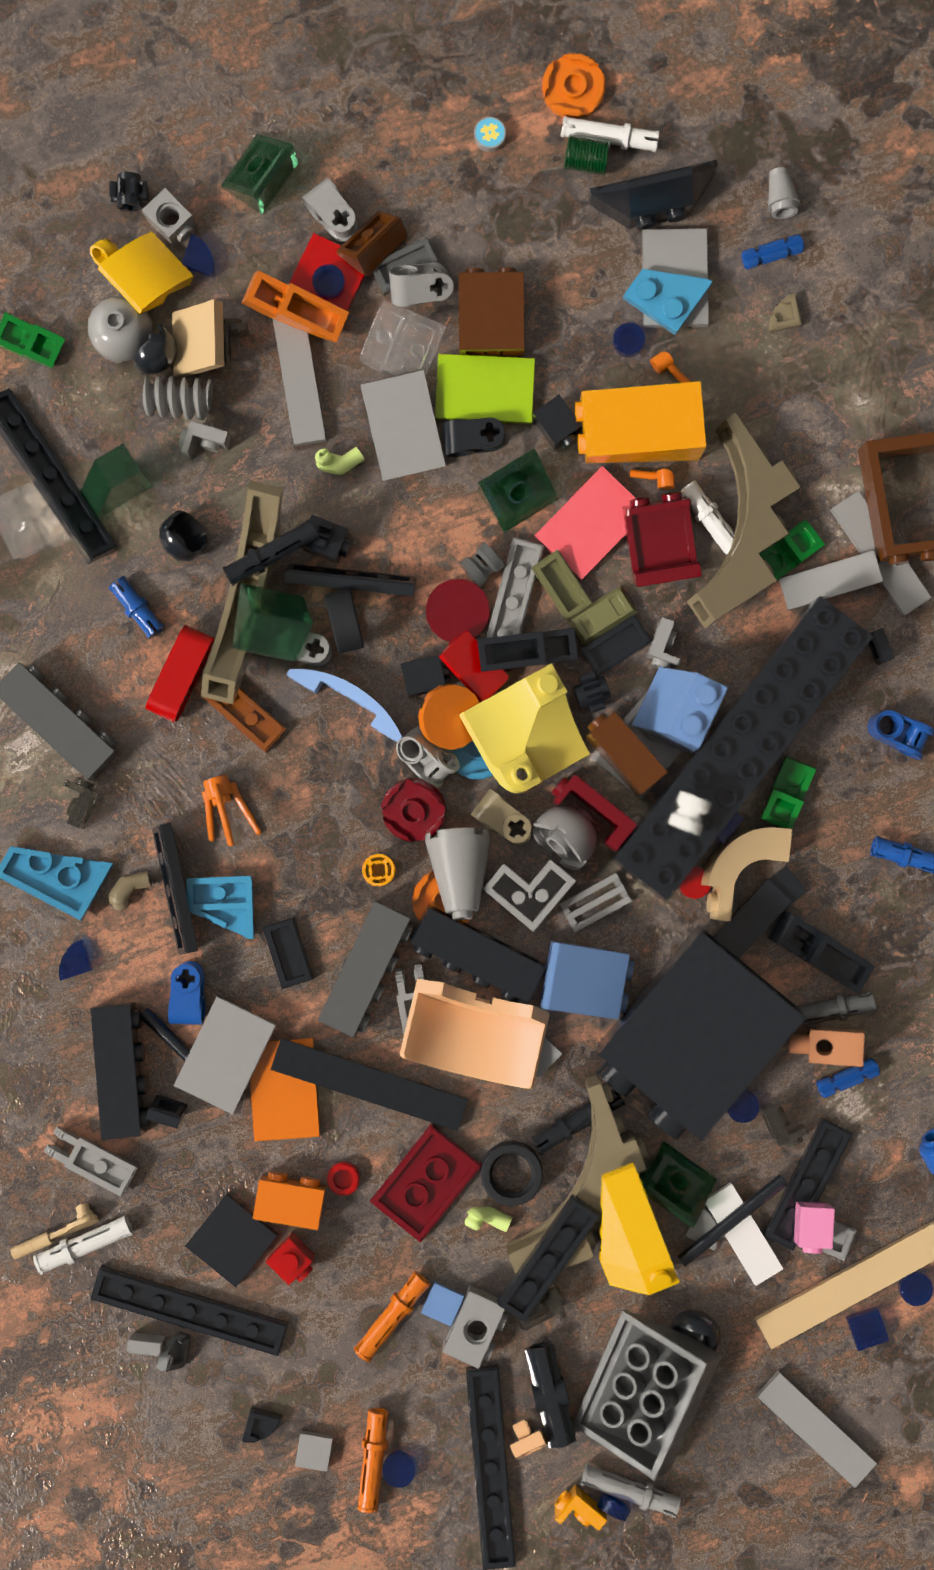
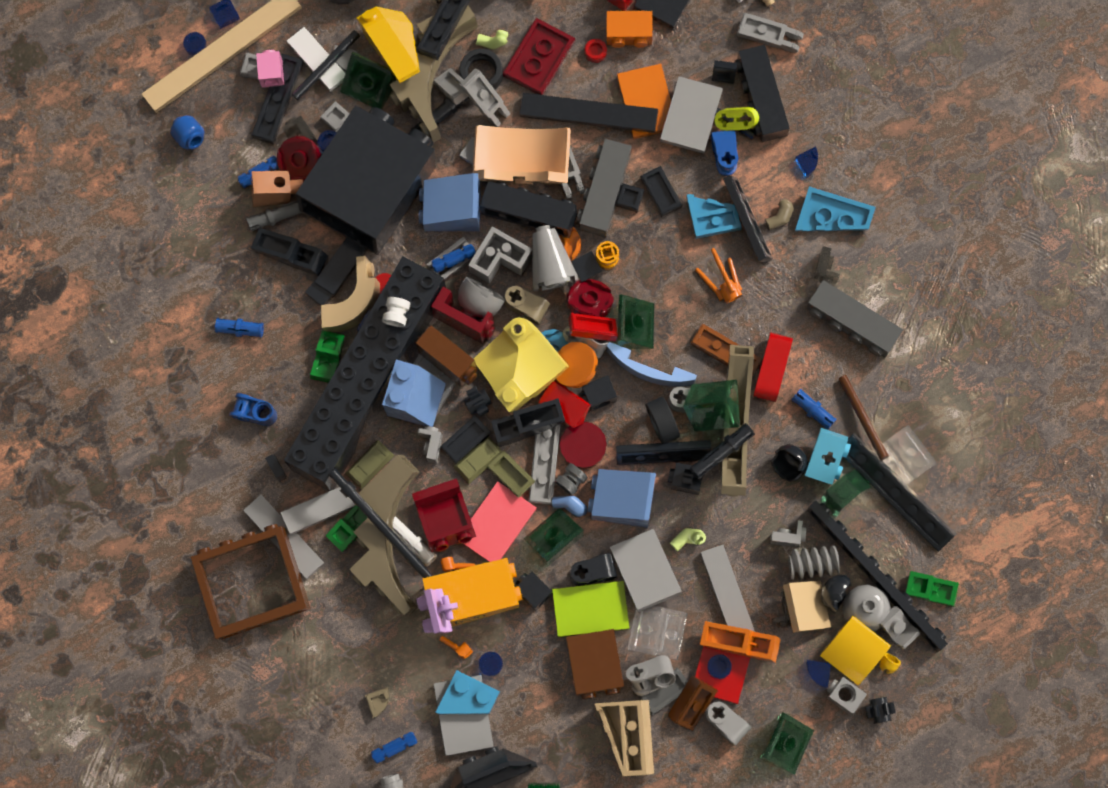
camera: 170 degrees right, 10 degrees down
none -> dark red tile [277,136,321,182]
none -> light grey tile [320,101,349,133]
none -> black bar [328,469,433,578]
none -> olive tile [345,440,395,489]
none -> lavender hips [417,589,459,634]
none -> blue axle [431,244,476,273]
none -> light grey tile [433,68,468,105]
none -> light grey hinge [459,69,510,127]
none -> medium blue arm [552,496,587,517]
none -> red tile [569,313,618,342]
none -> black tile [571,251,602,282]
none -> medium blue slope [588,469,656,528]
none -> tan wedge [595,700,654,776]
none -> black tile [616,183,644,213]
none -> clear green slope [617,294,654,349]
none -> neon yellow beam [714,107,759,131]
none -> medium azure brick [805,428,851,485]
none -> black plate [807,500,948,652]
none -> reddish brown bar [838,375,889,461]
none -> light grey bracket [880,606,920,649]

